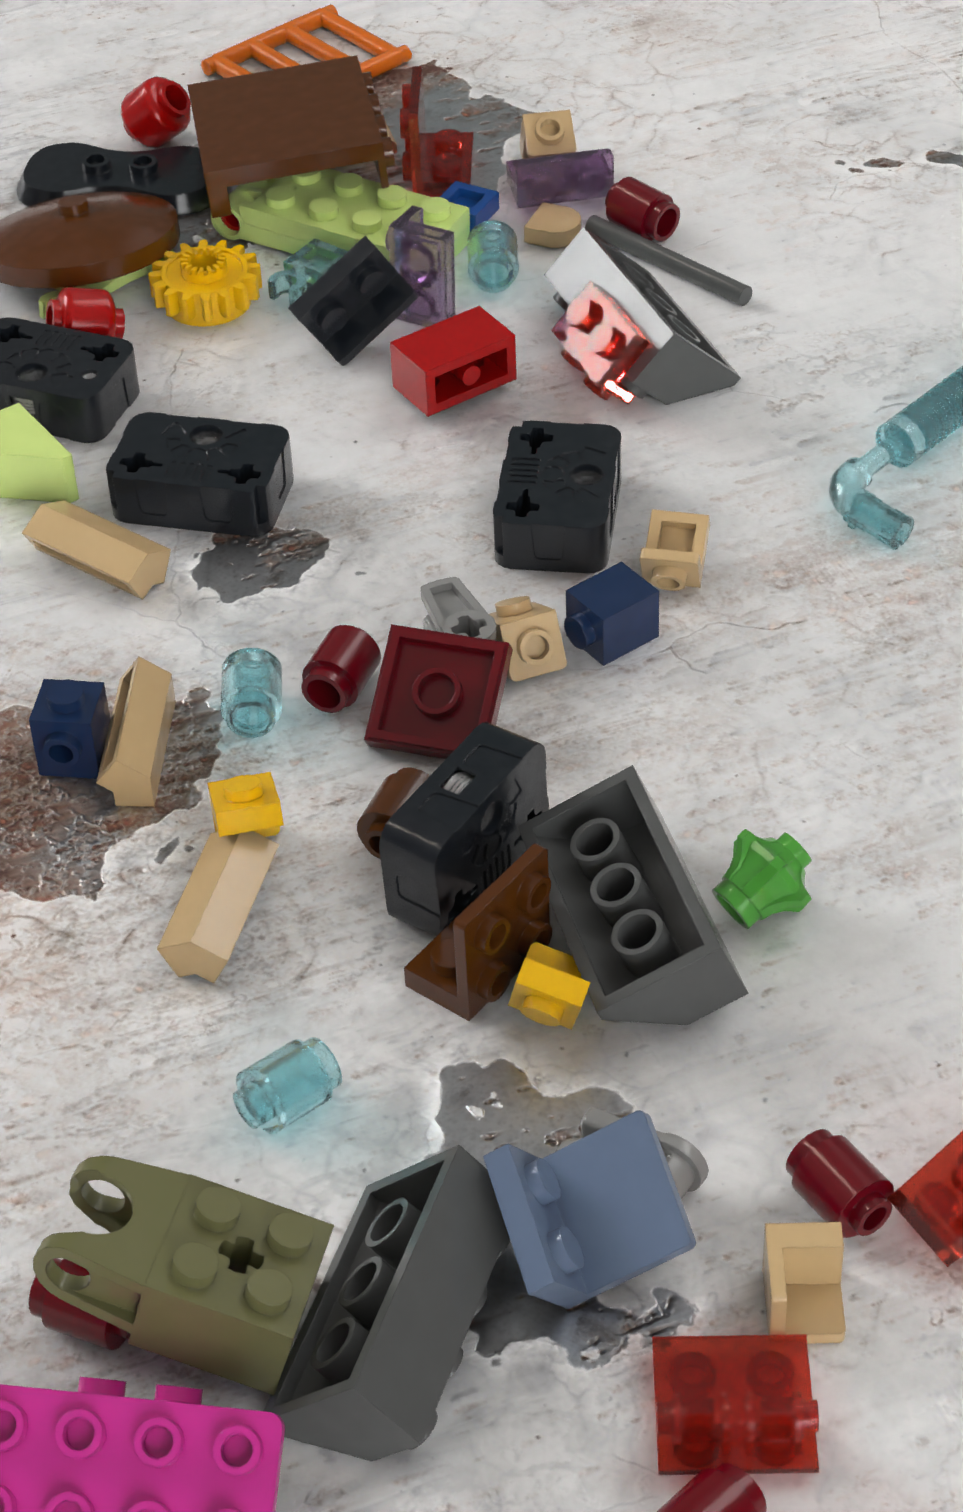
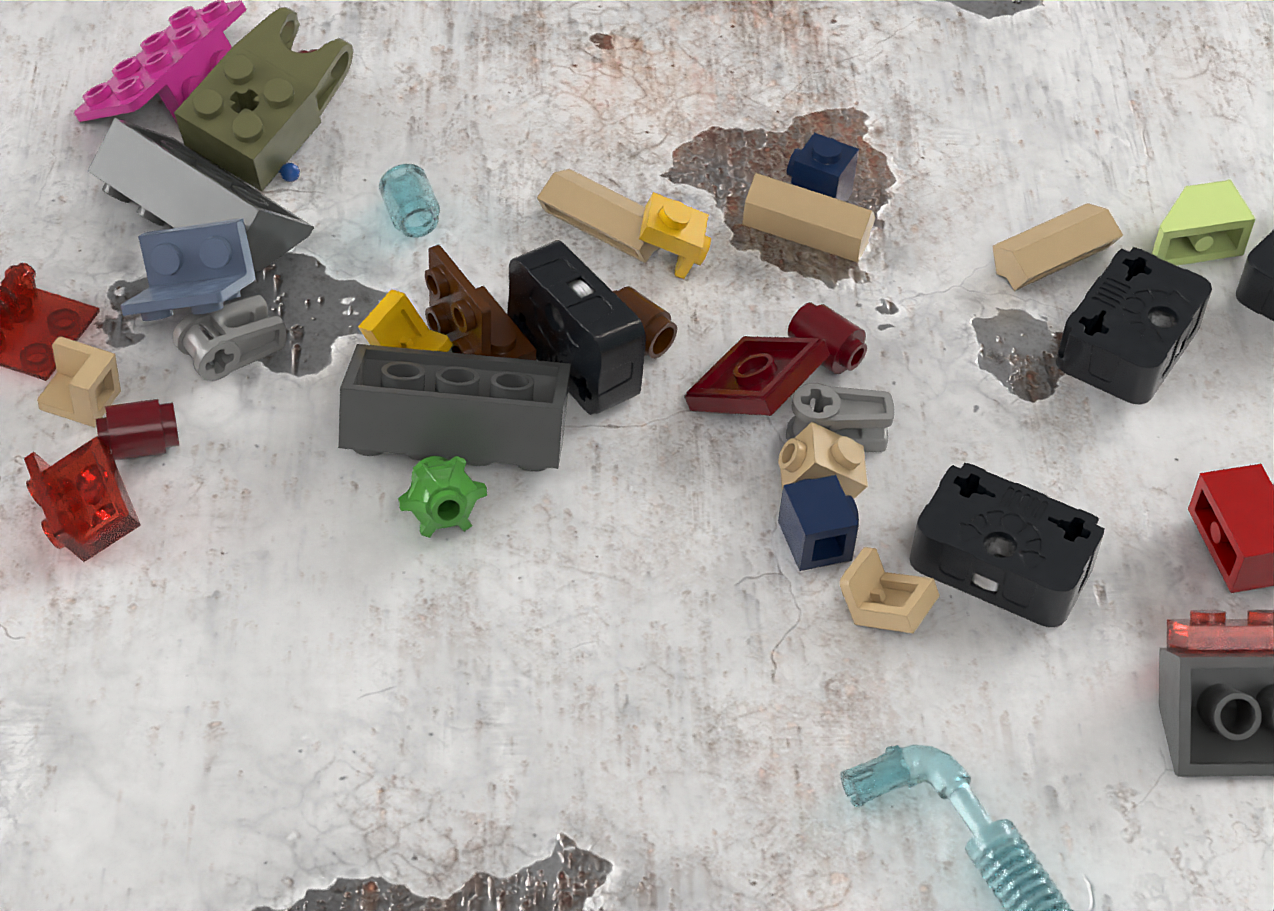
camera: 105 degrees right, 5 degrees up
clear light blue brick [220,648,282,738] -> none

